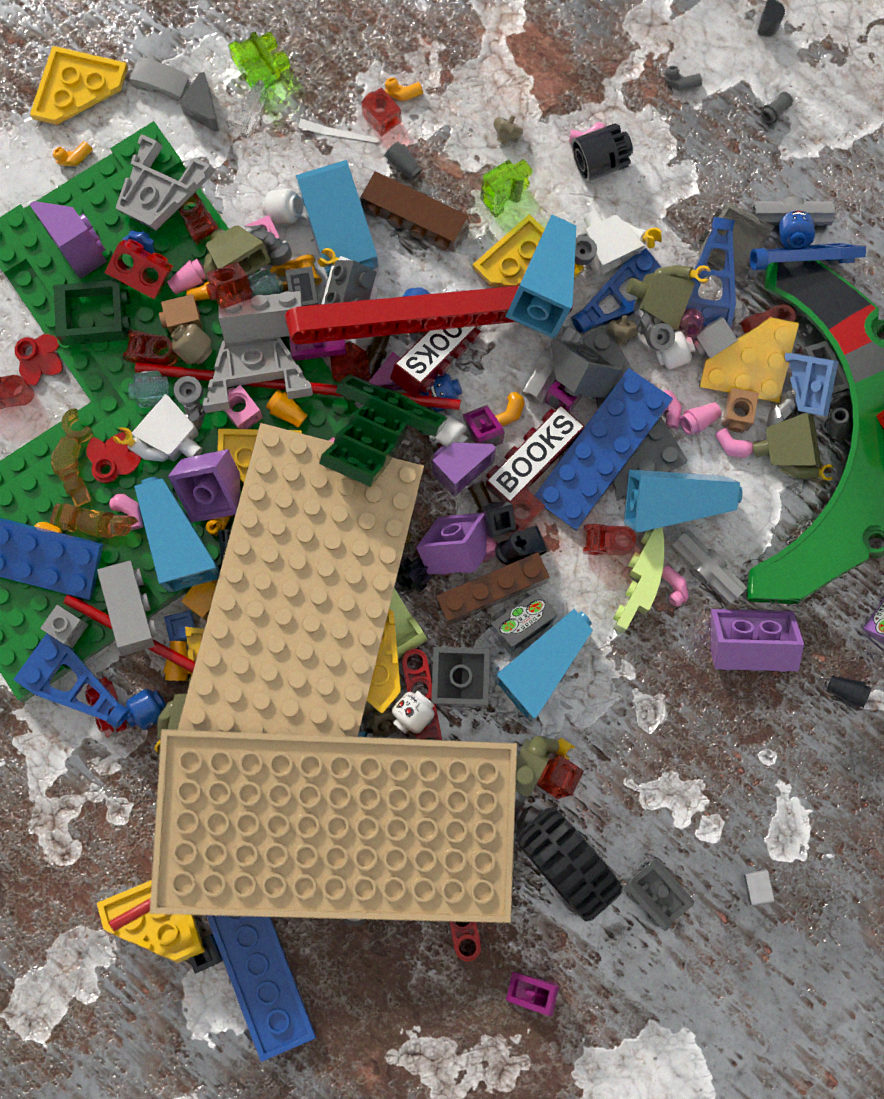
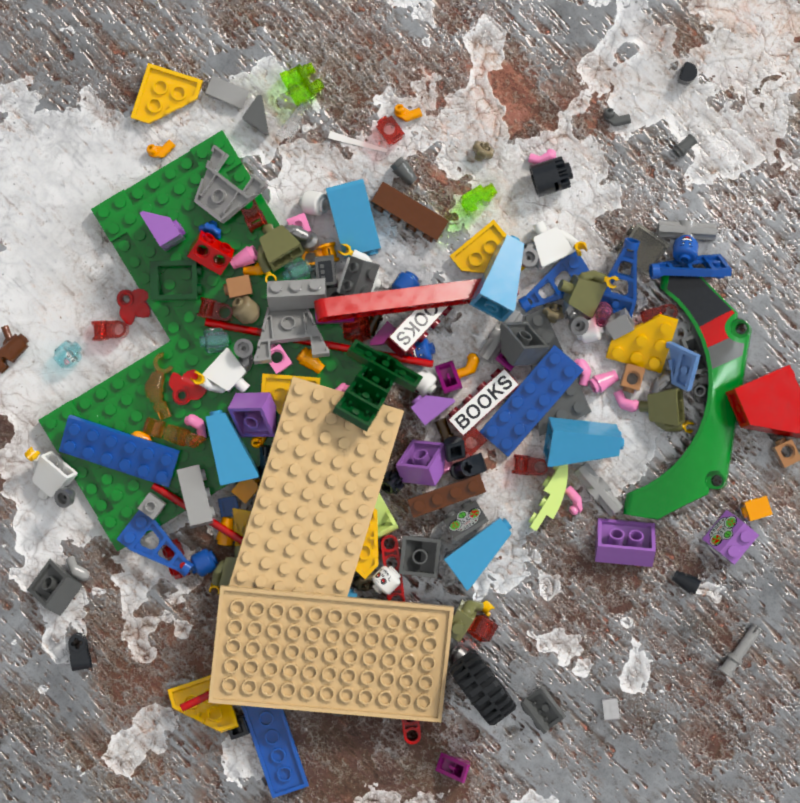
camera: 10 degrees right, 10 degrees up
clear red brick [206,262,252,309] -> none

